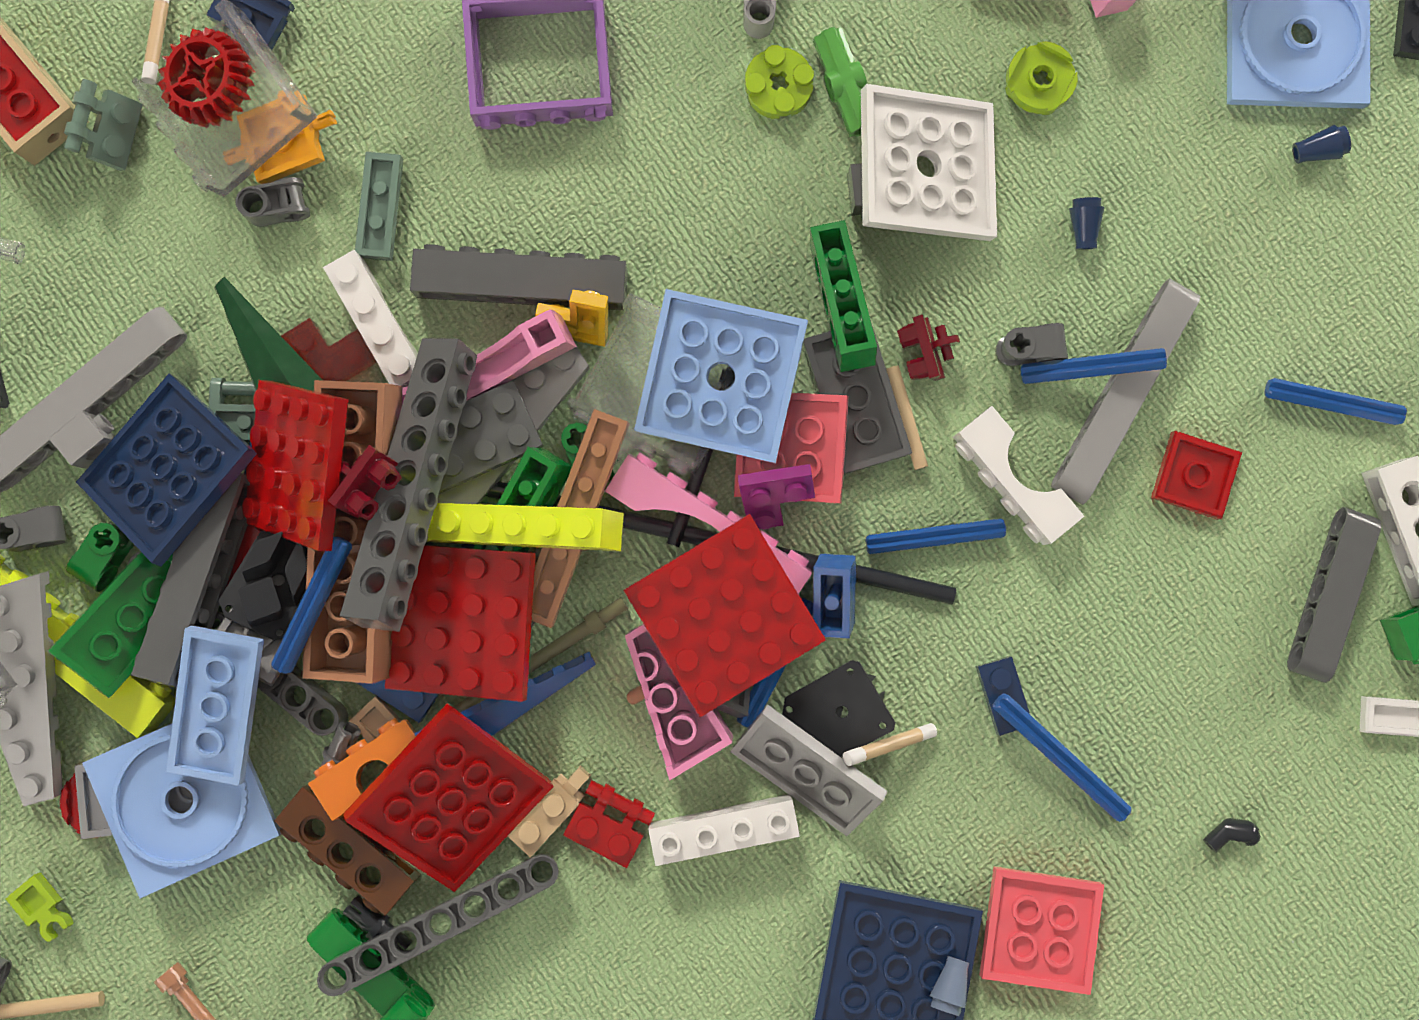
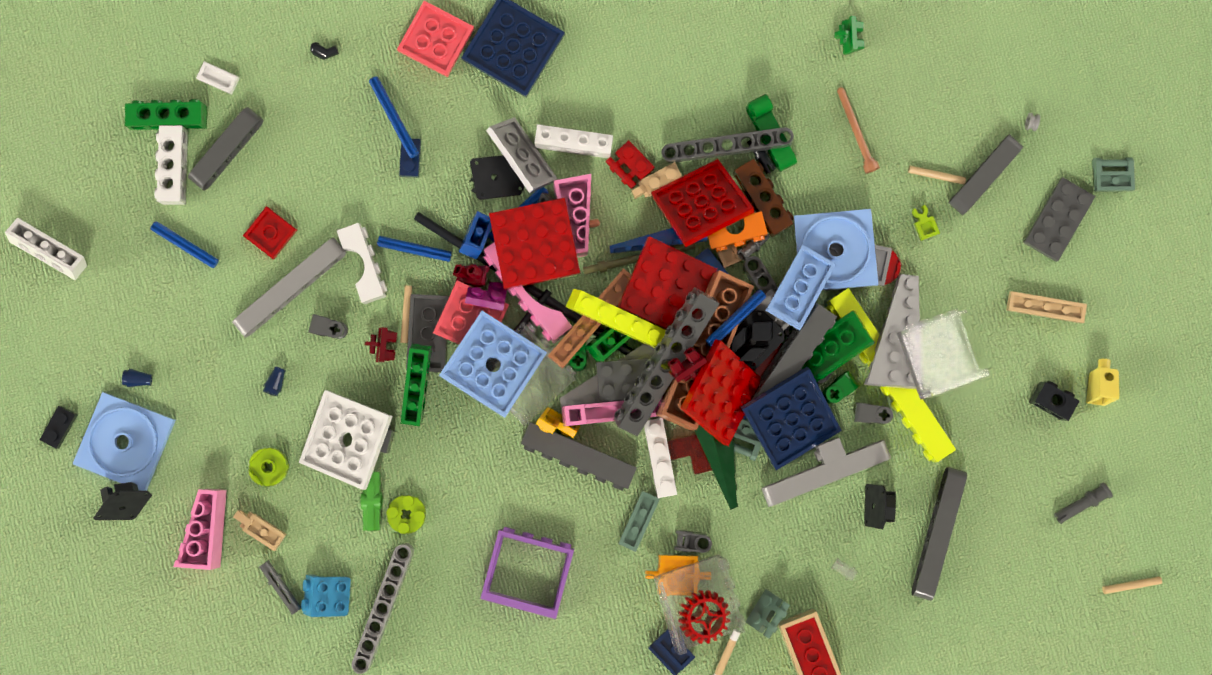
camera: 160 degrees left, 0 degrees up
tan bar [843,723,937,766] -> none
sand blue cone [930,956,970,1016] -> none
blue axle [1021,348,1167,384] -> none
none -> dark red hips [453,264,490,287]

